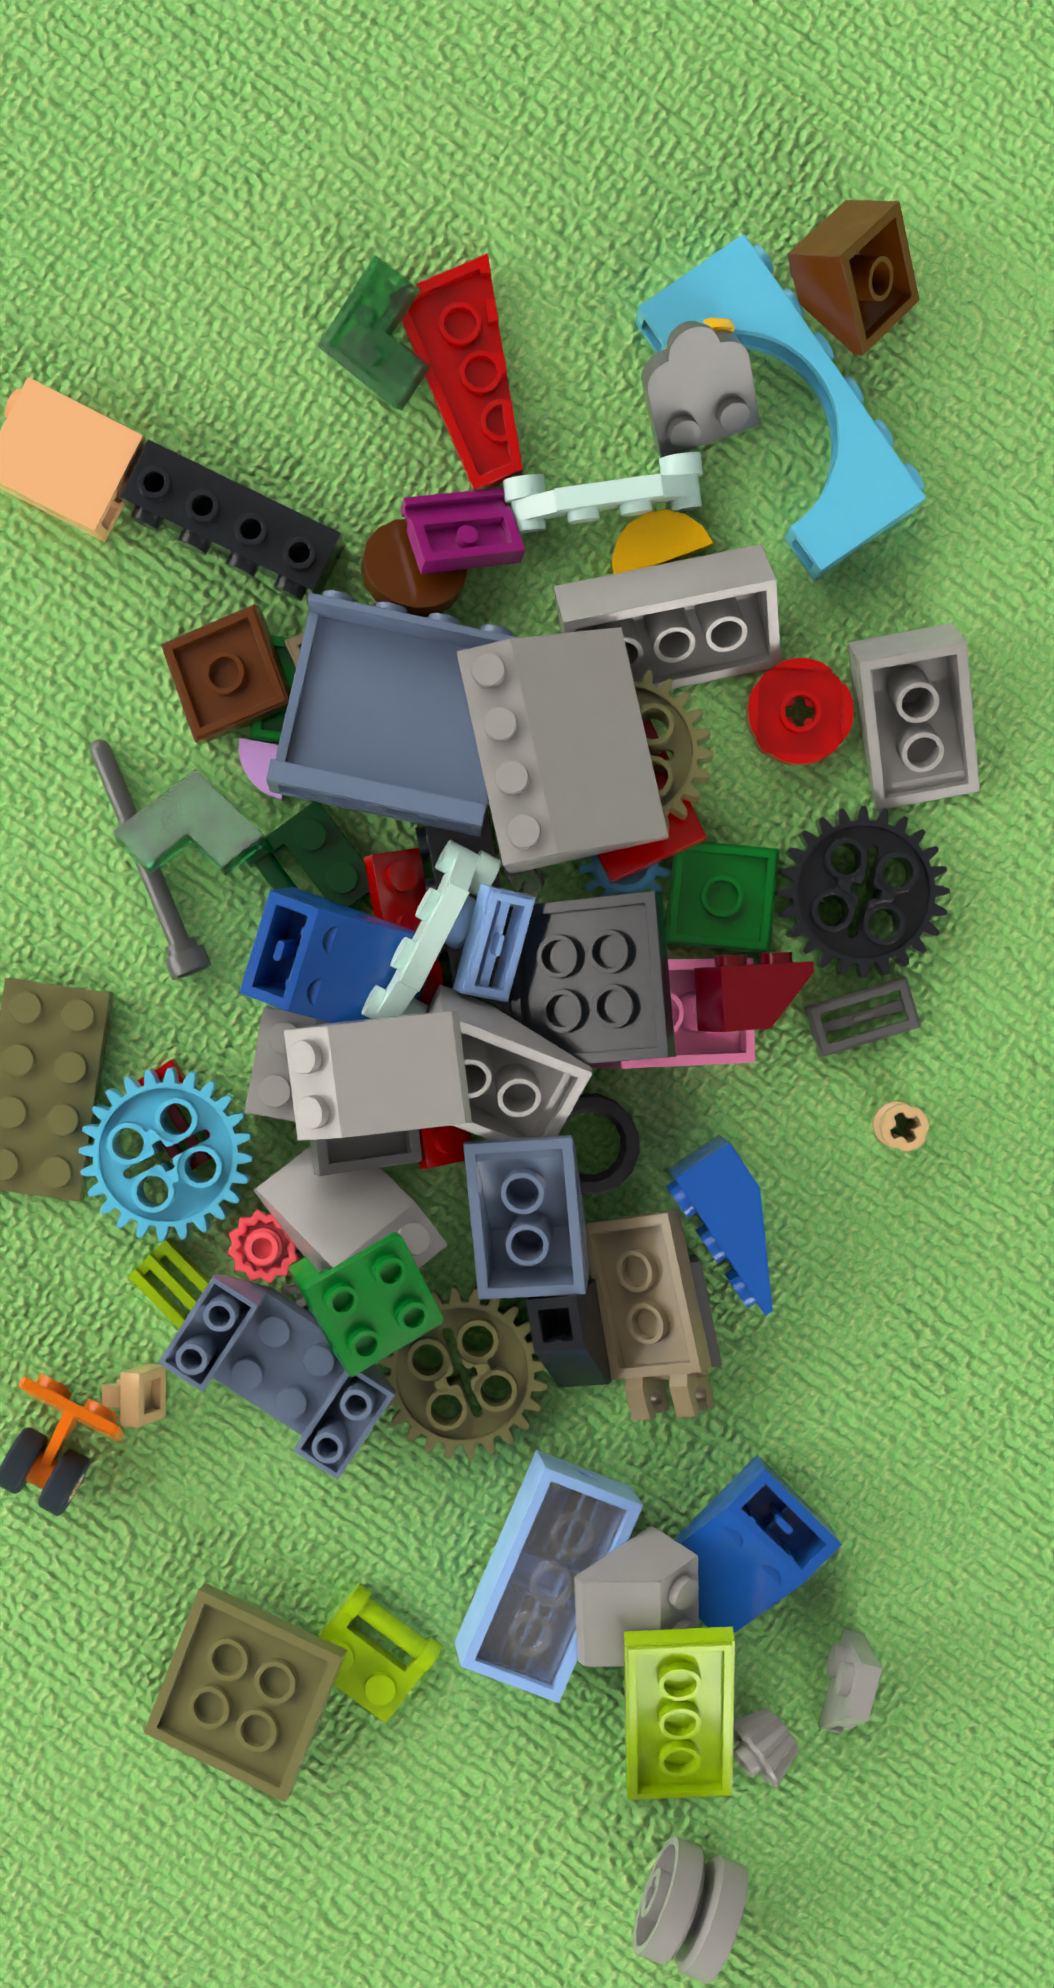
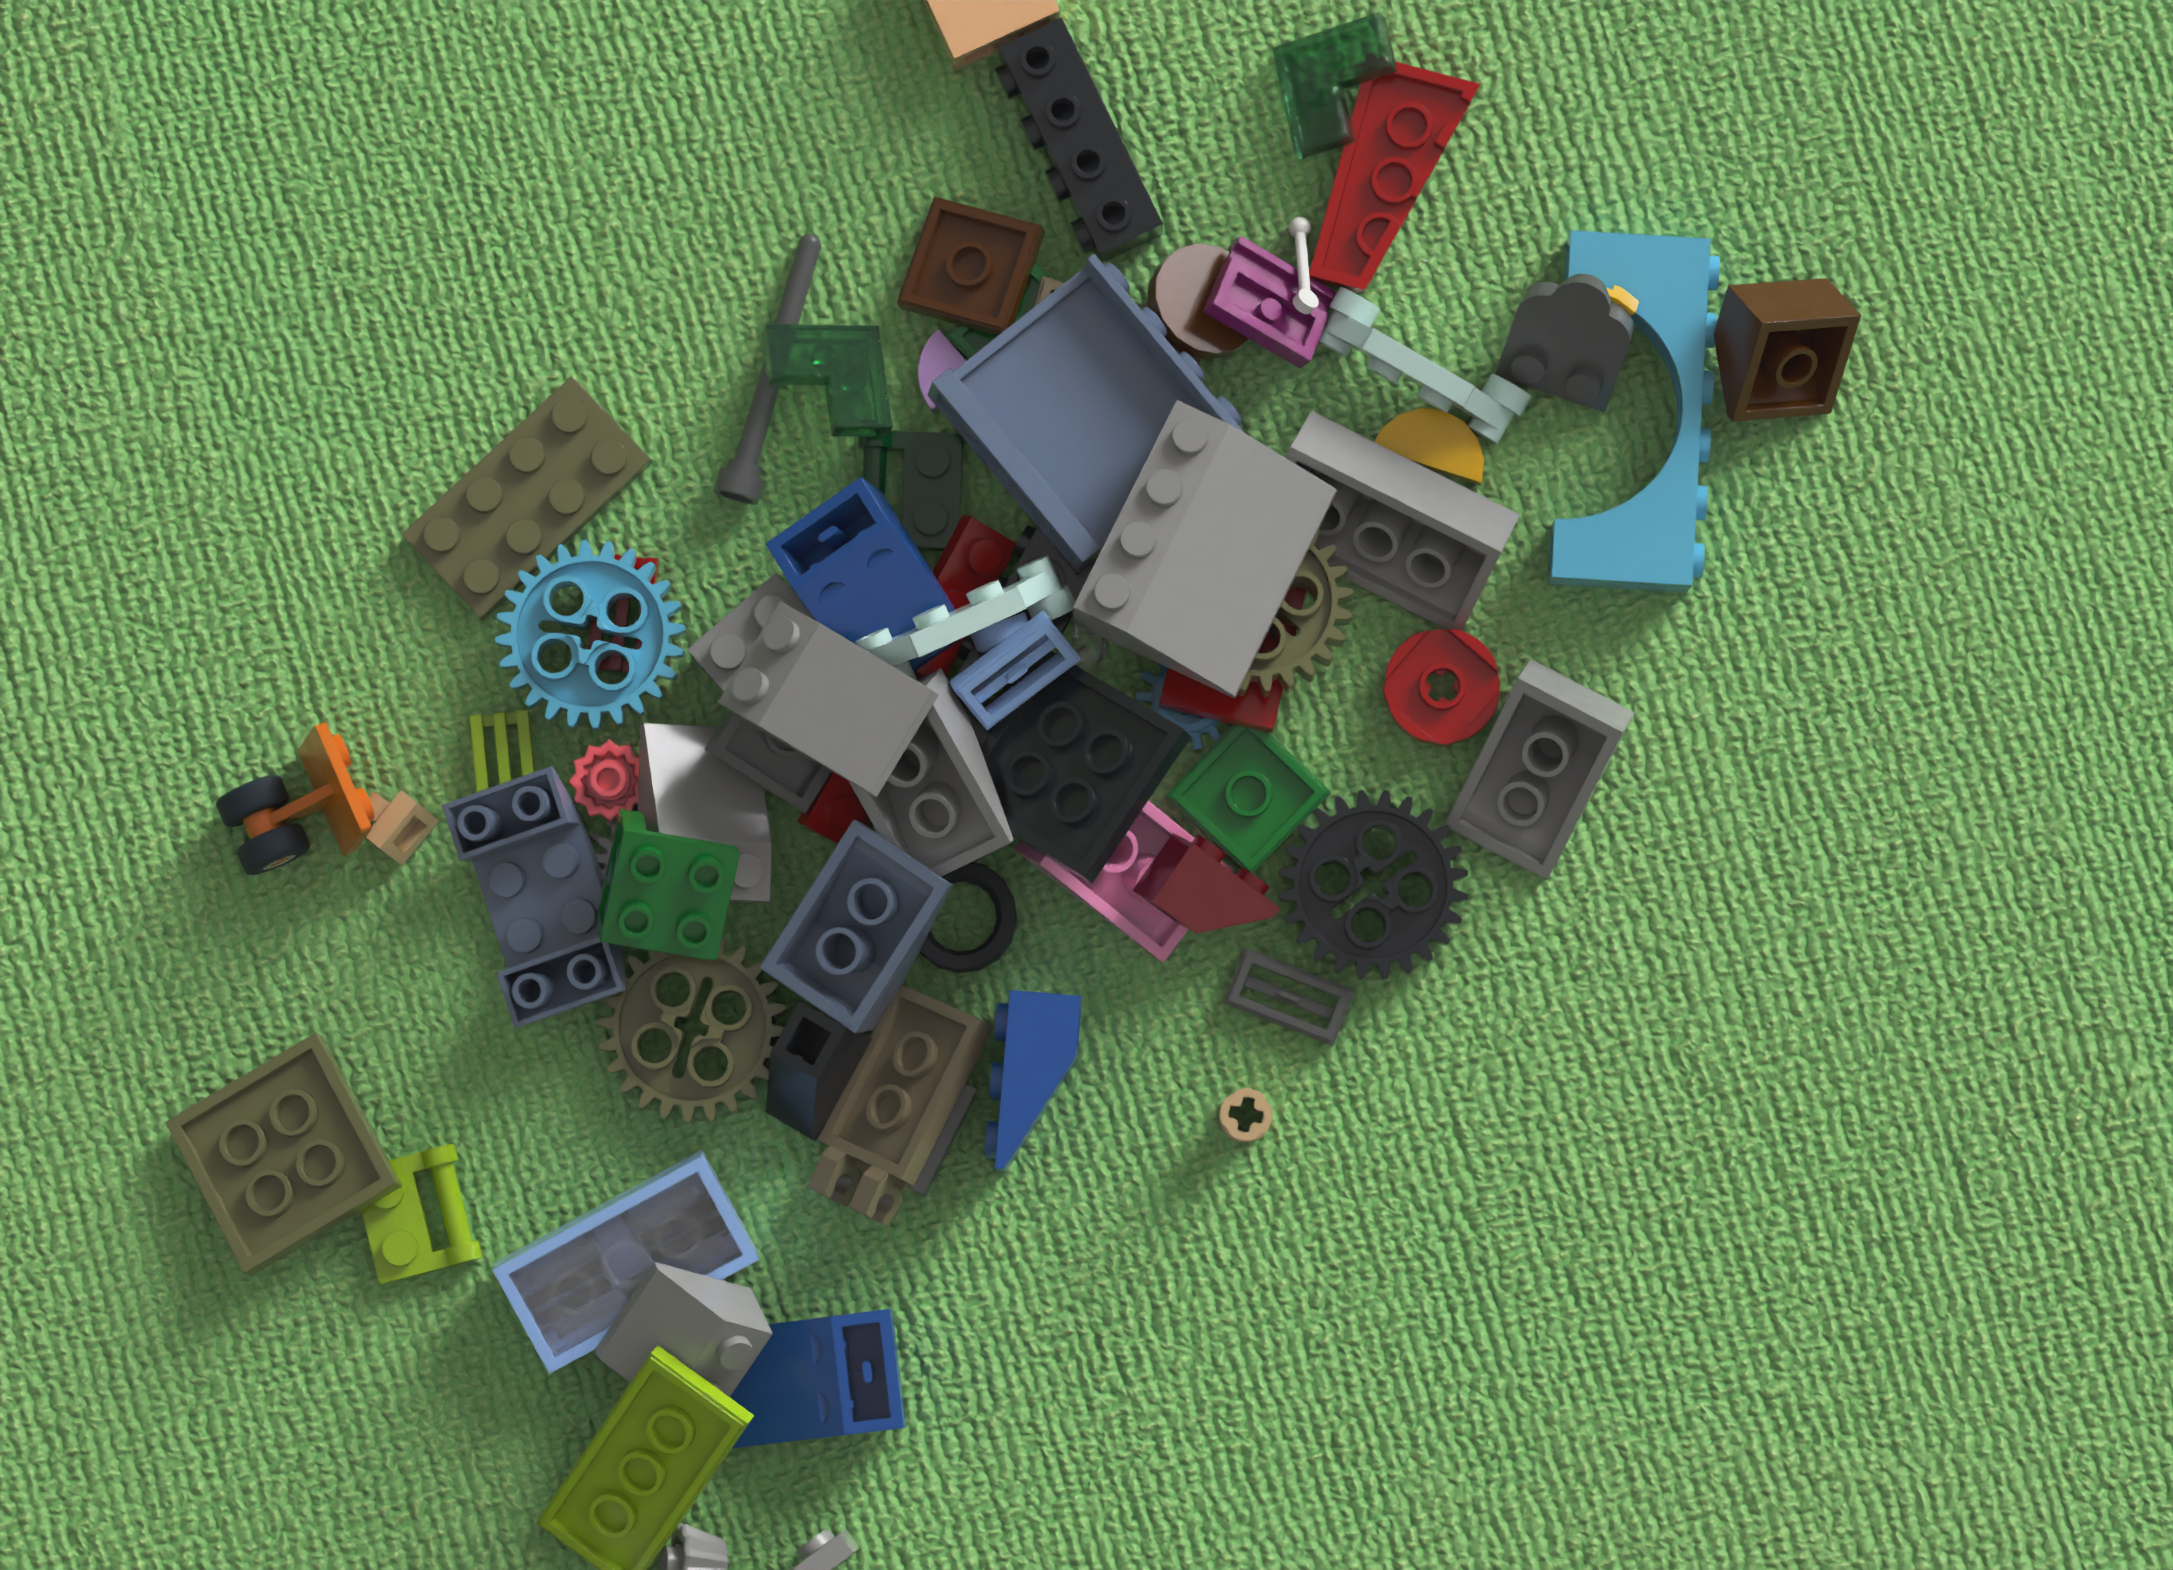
camera: 35 degrees right, 5 degrees down
none -> white hinge [1288,217,1318,314]

